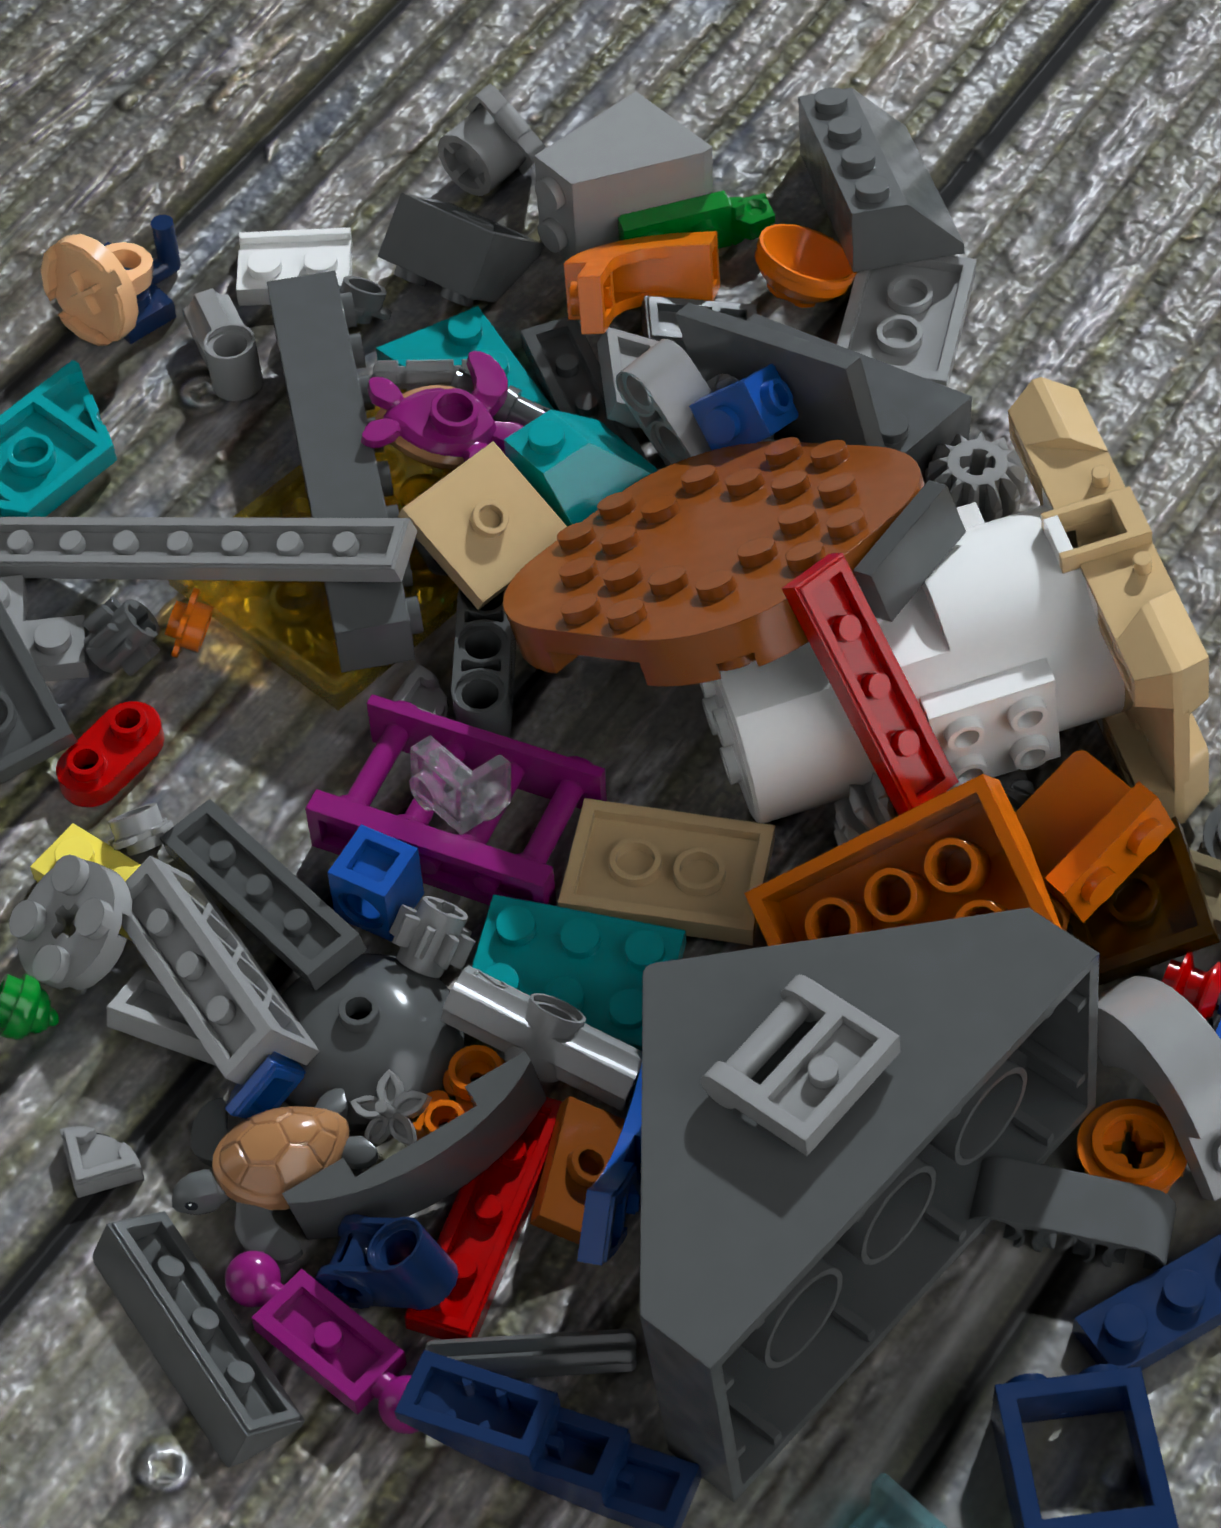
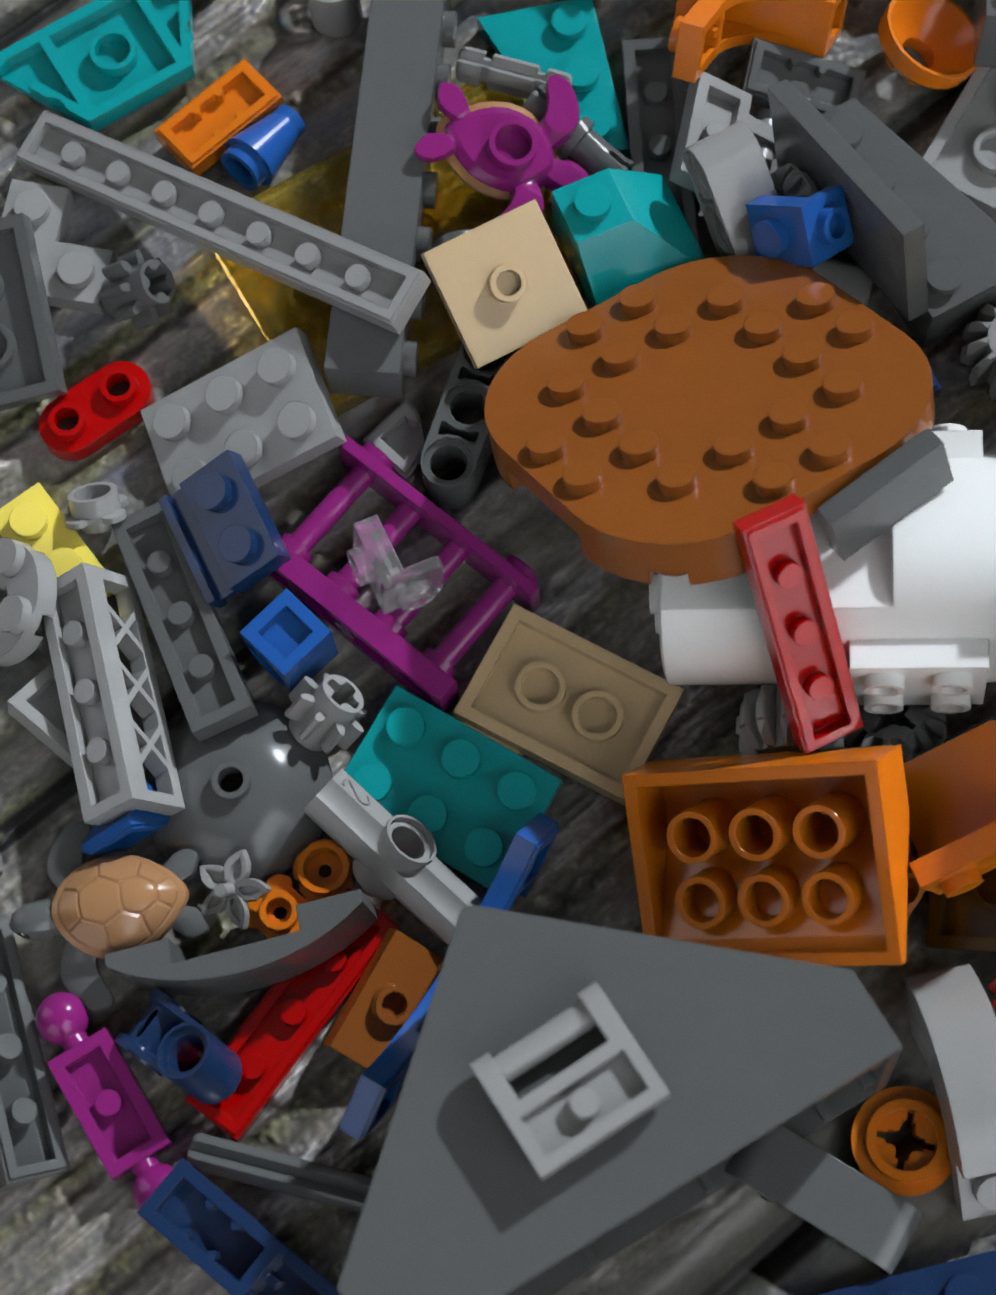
camera: 20 degrees right, 20 degrees up
orange plate [165,587,214,658] -> none
none -> light grey plate [140,327,347,496]
none -> orange plate [154,58,284,176]
none -> dark blue plate [158,449,292,609]
none -> blue cone [221,104,306,191]

